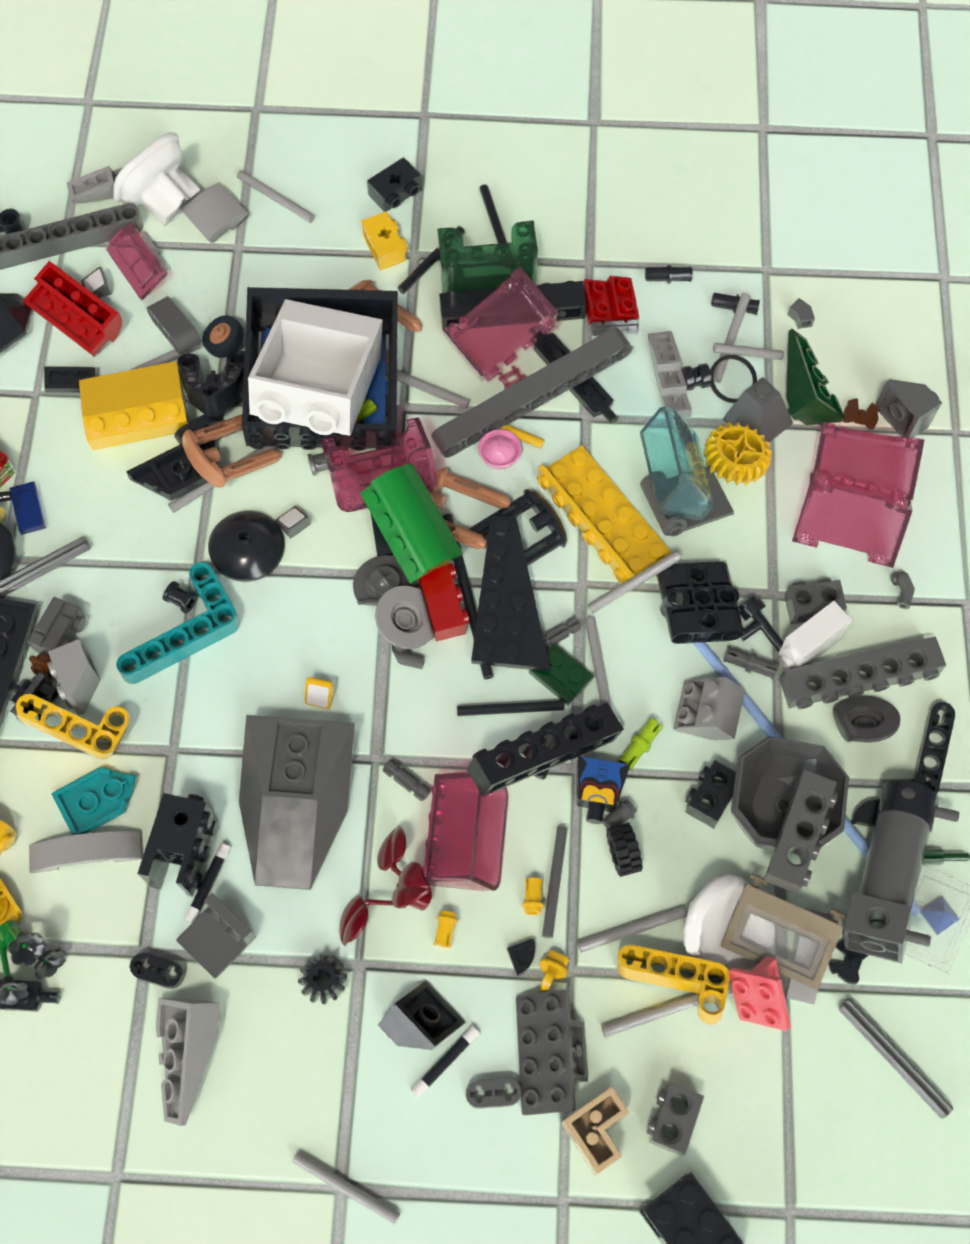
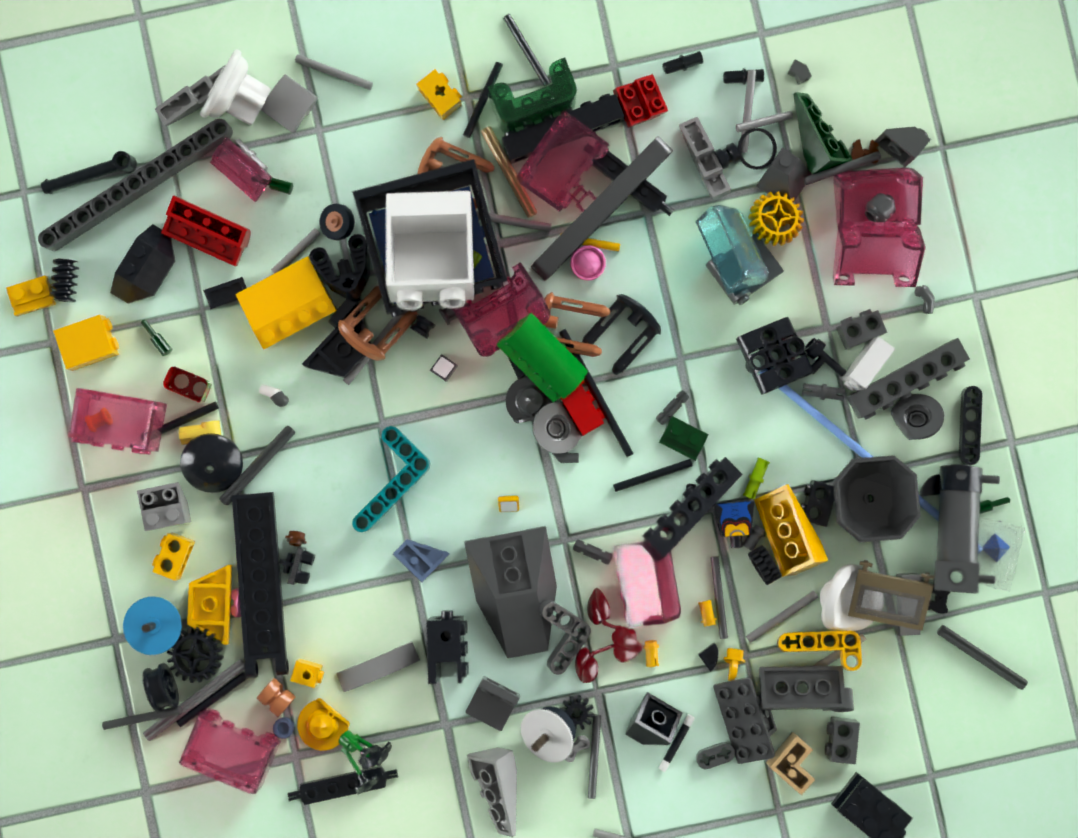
camera: 15 degrees left, 20 degrees up
clear blue tile [9,481,46,535] -> none
yellow beam [16,694,129,759] -> none
dark grey brick [27,597,86,656] -> none
light grey slope [47,639,100,716] -> none
teal tile [51,767,138,835] -> none
slope [81,267,111,298] -> none
black beam [130,953,185,989] -> none
dark grey beam [146,296,201,355] -> none
black bush [162,581,198,614] -> none
black bar [184,843,231,924] -> none
black dish [208,510,285,582] -> none
black brick [367,157,422,212] -> none
black wing [471,515,550,672] -> none
yellow bracket [537,445,672,584] -> none
light grey bar [585,617,613,711] -> none
light grey bar [587,550,682,614] -> none
dark grey axle [591,319,639,336] -> none
light grey slope [673,677,745,740] -> none
coral bracket [729,956,791,1031] -> none
dark grey brick [763,770,838,893] -> none
none -> dark green axle [252,175,293,195]
none -> arm [259,384,289,407]
none -> sand blue wing [393,539,449,583]
none -> black wheel [410,314,436,339]
none -> tan axle [481,126,537,218]
none -> white piece [521,706,576,763]
none -> dark grey beam [539,600,591,675]
none -> light grey piece [565,736,590,762]
none -> dark grey bar [587,714,601,799]
none -> yellow slope [754,484,828,577]
none -> dark grey hinge [759,666,854,712]
none -> dark grey bar [804,151,881,185]
none -> dark grey head [865,193,896,224]

